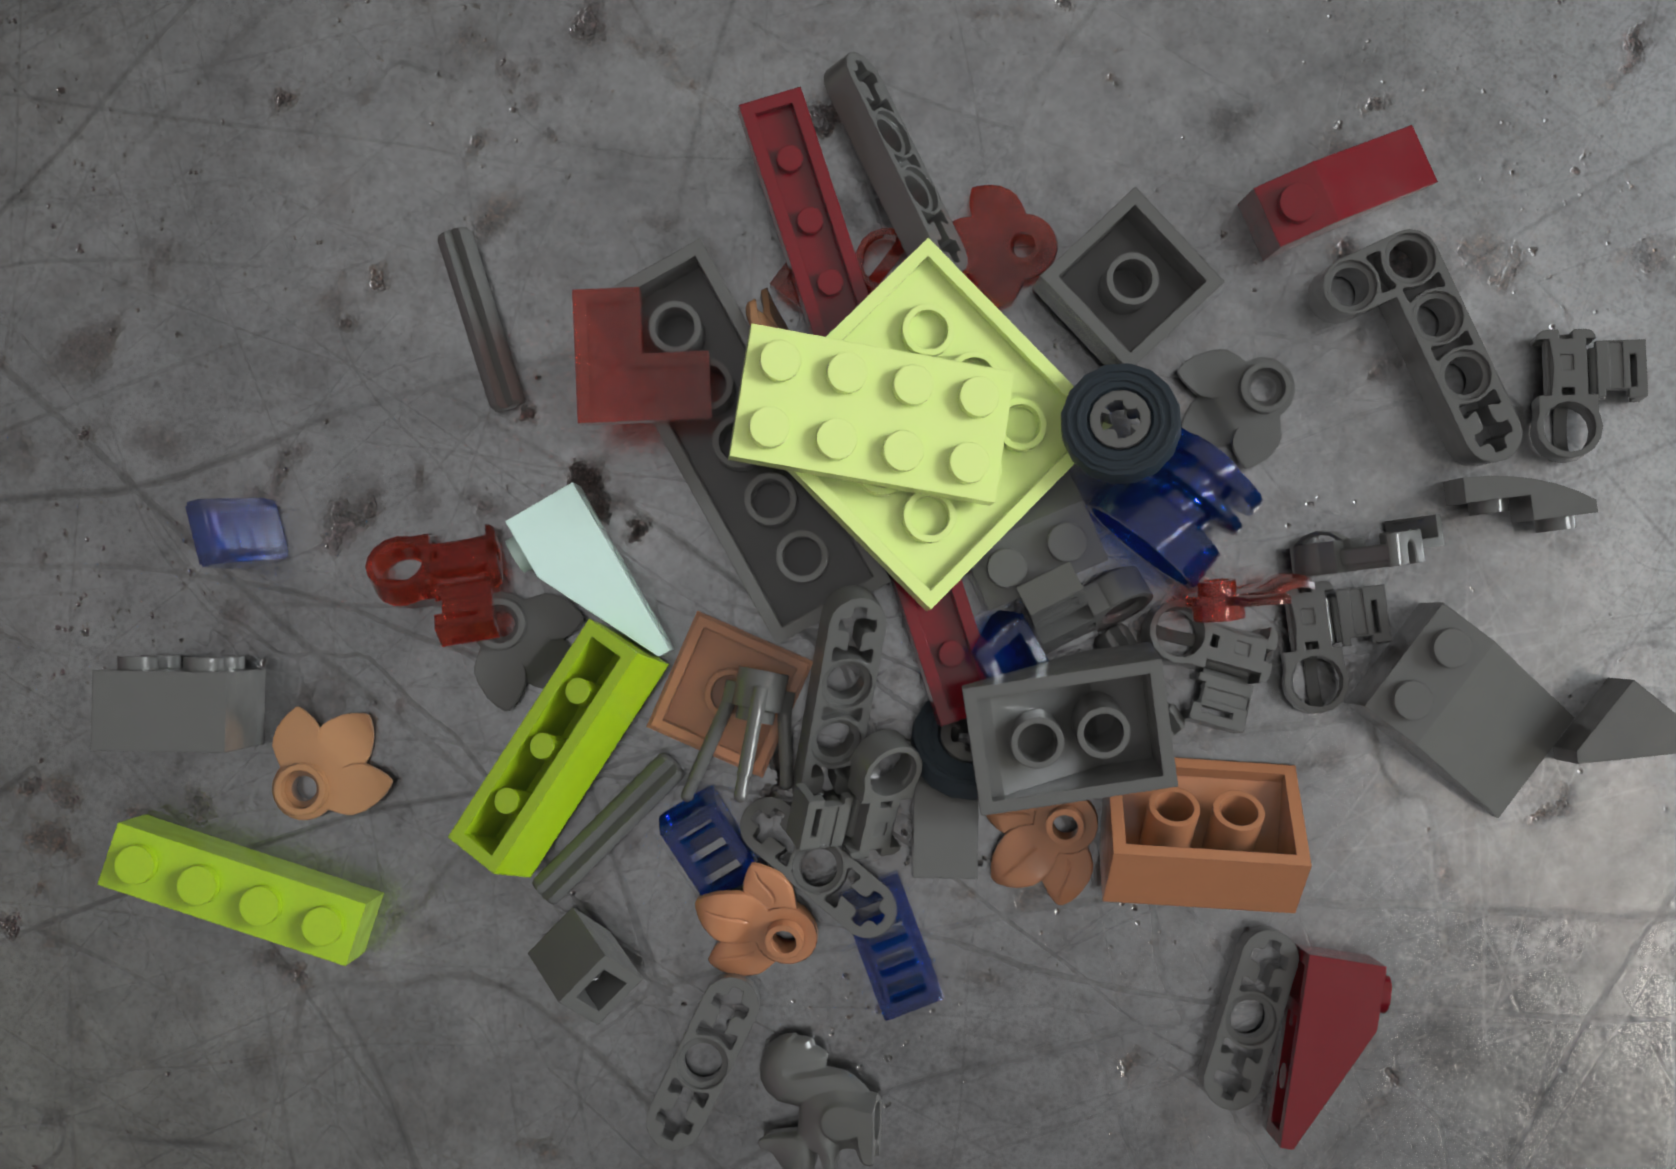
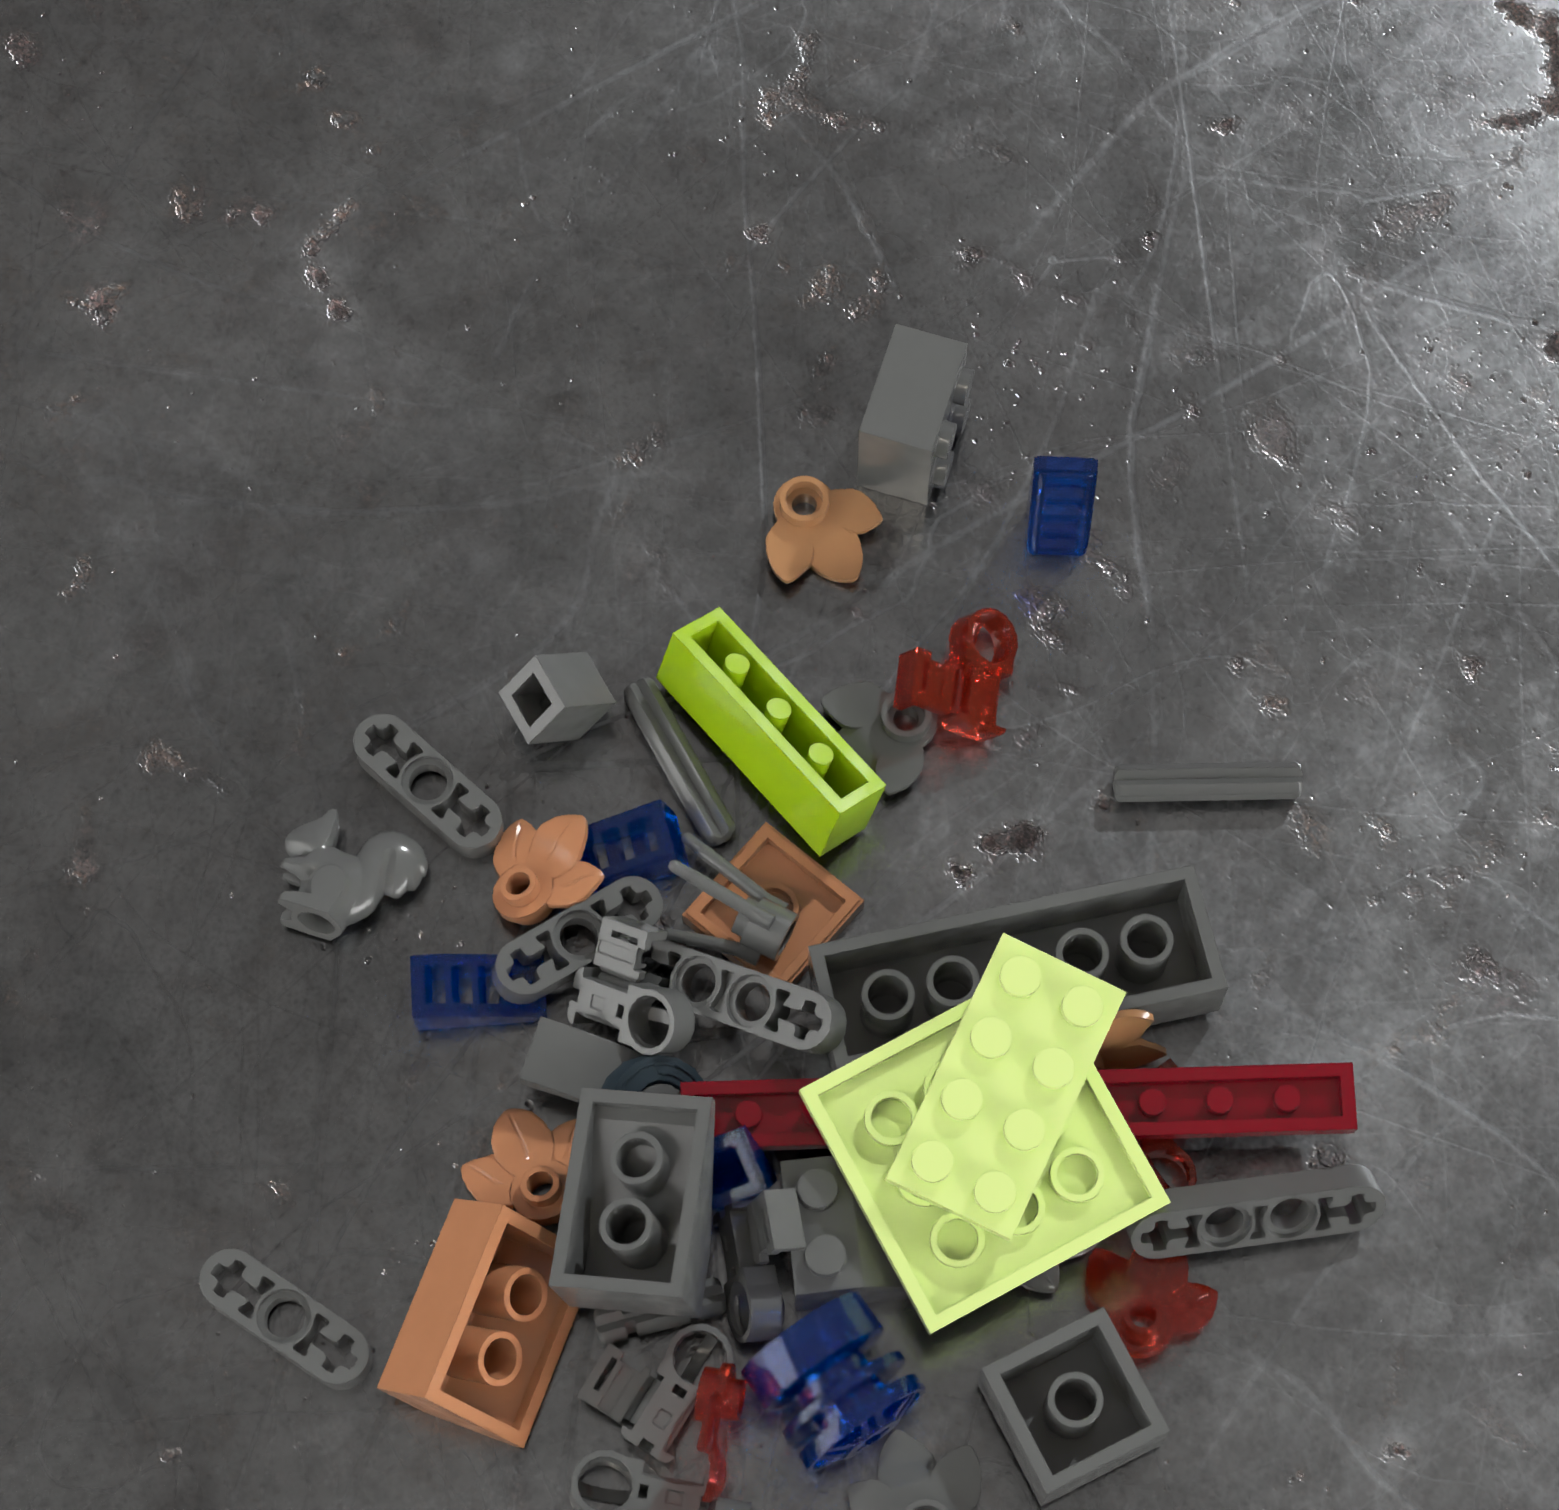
camera: 110 degrees right, 20 degrees down
lime brick [97,814,384,966] -> none
light aqua slope [505,482,675,657] -> none
clear red plate [572,287,713,426] -> none
black bush [1061,363,1181,484] -> none
dark red slope [1266,944,1392,1150] -> none

